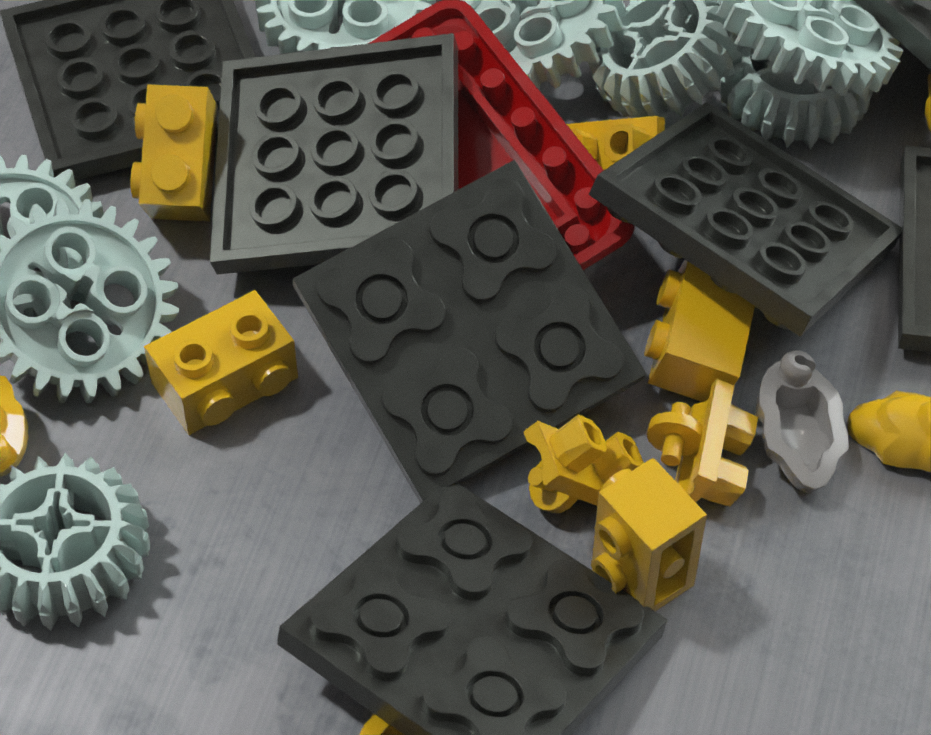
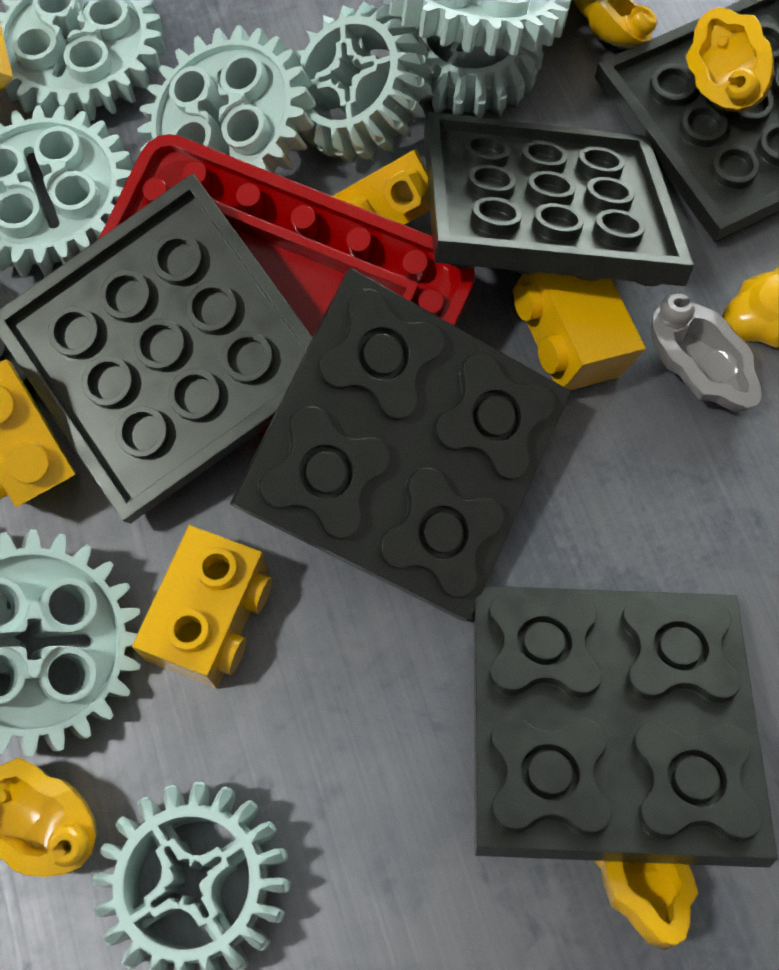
camera: 35 degrees left, 15 degrees up
yellow hips [523,414,644,513] -> none
yellow brick [591,457,707,611] -> none
yellow hips [646,379,758,507] -> none

